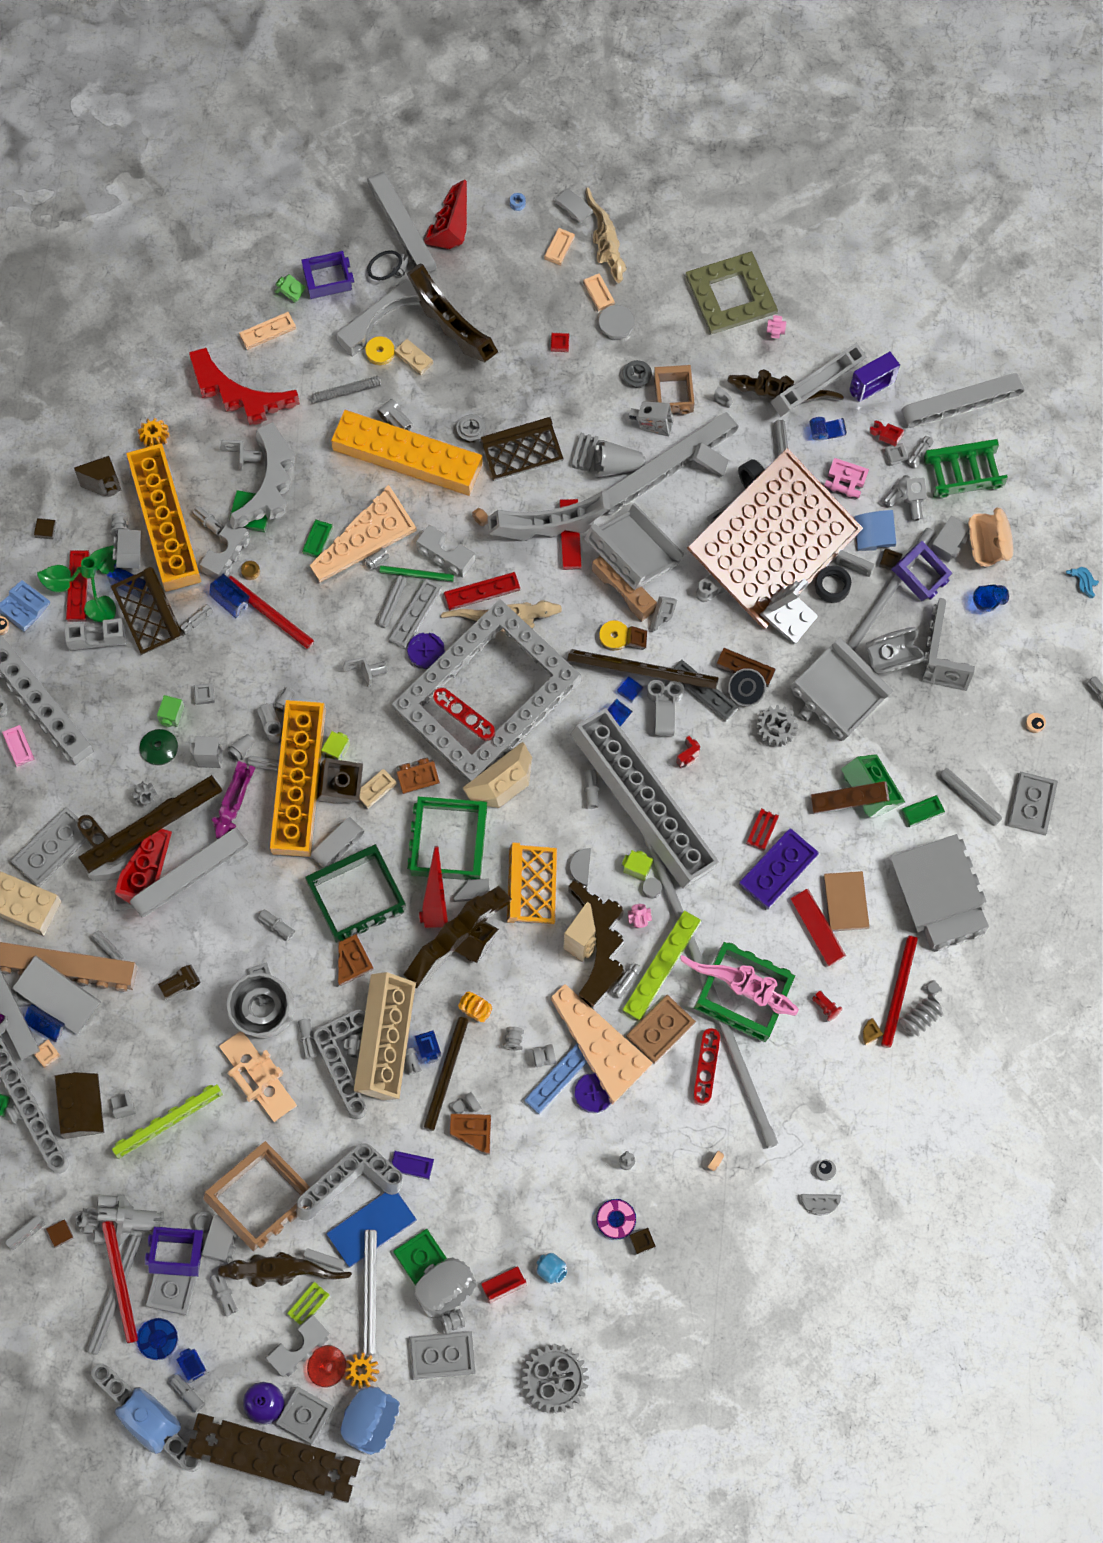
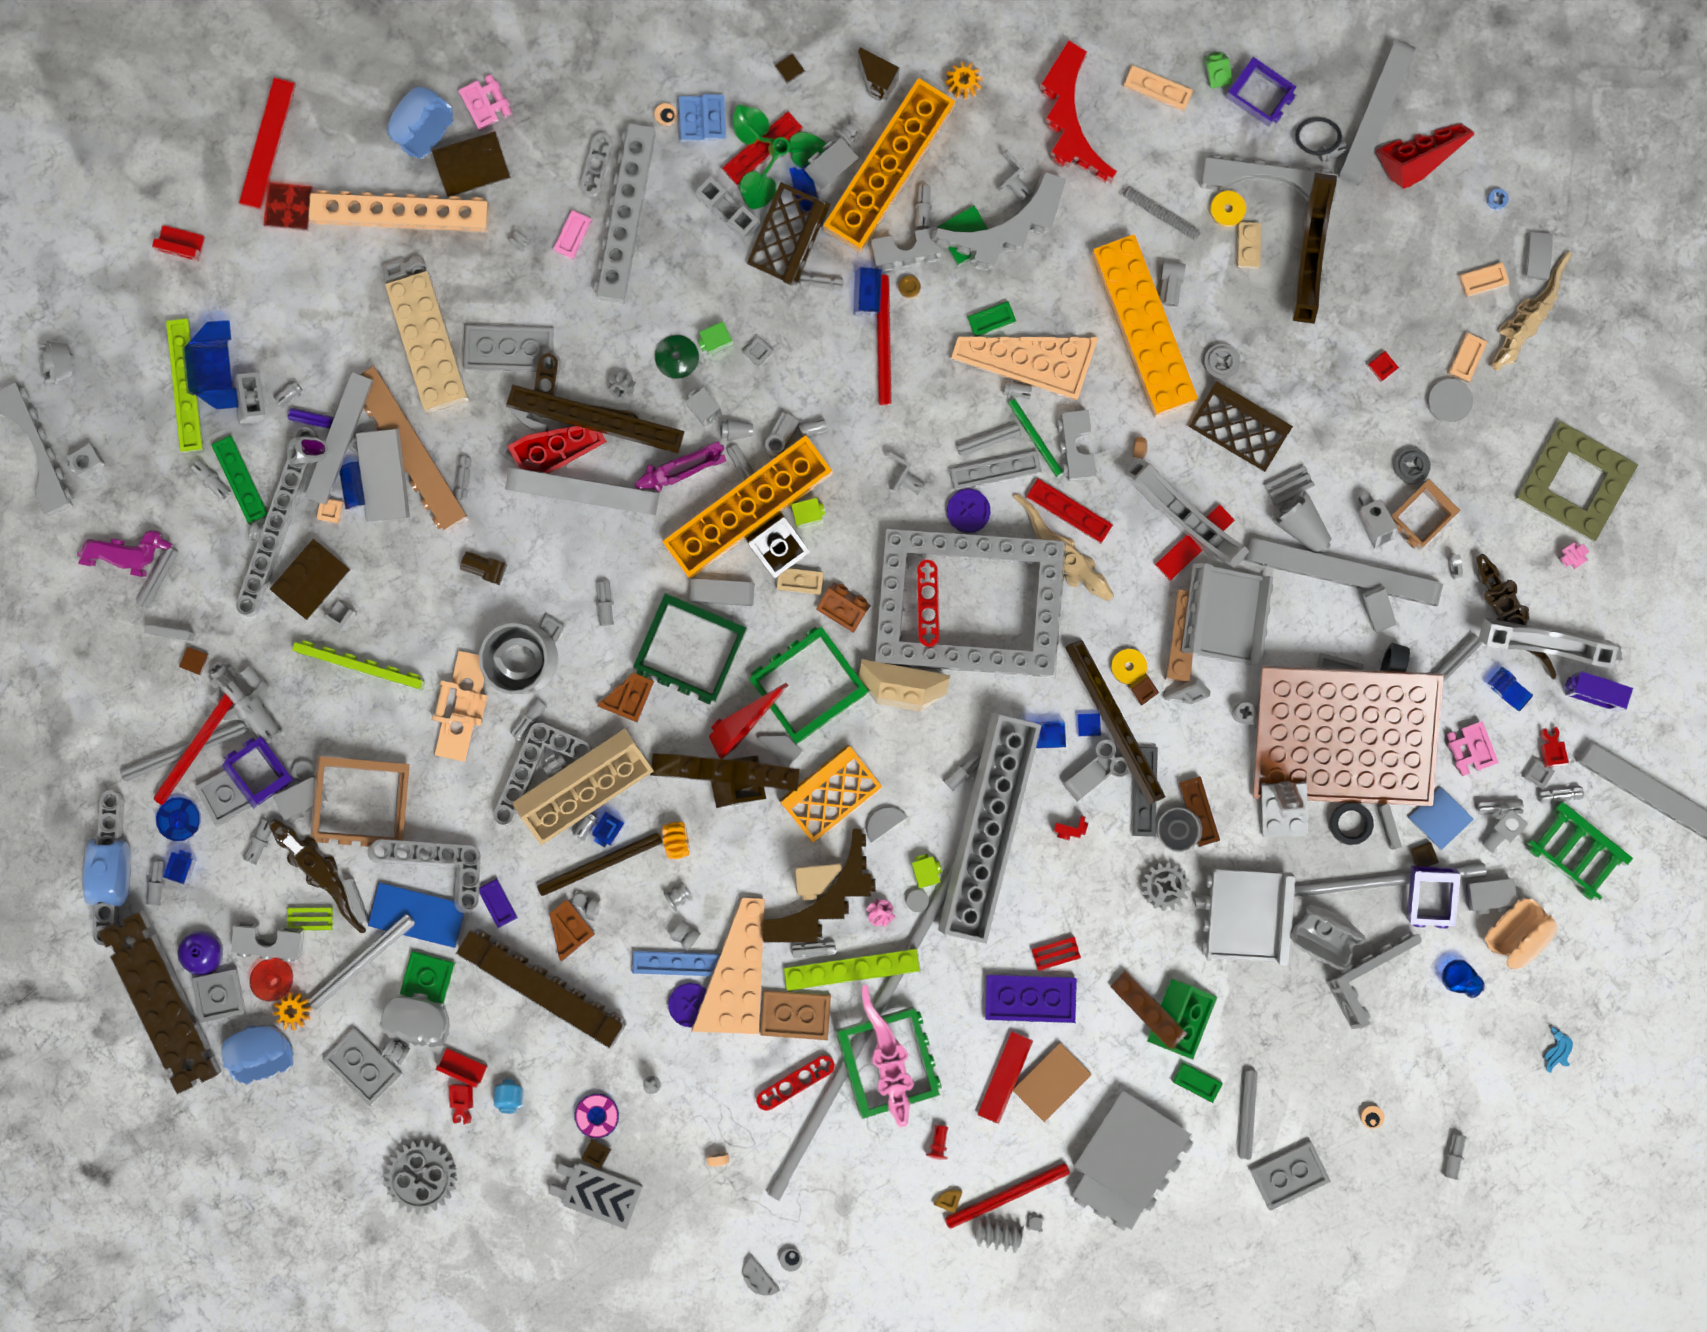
camera: 55 degrees right, 15 degrees up
none -> red plate [449,1084,473,1125]
none -> dark brown brick [455,929,627,1049]
none -> light grey tile [548,1163,643,1229]

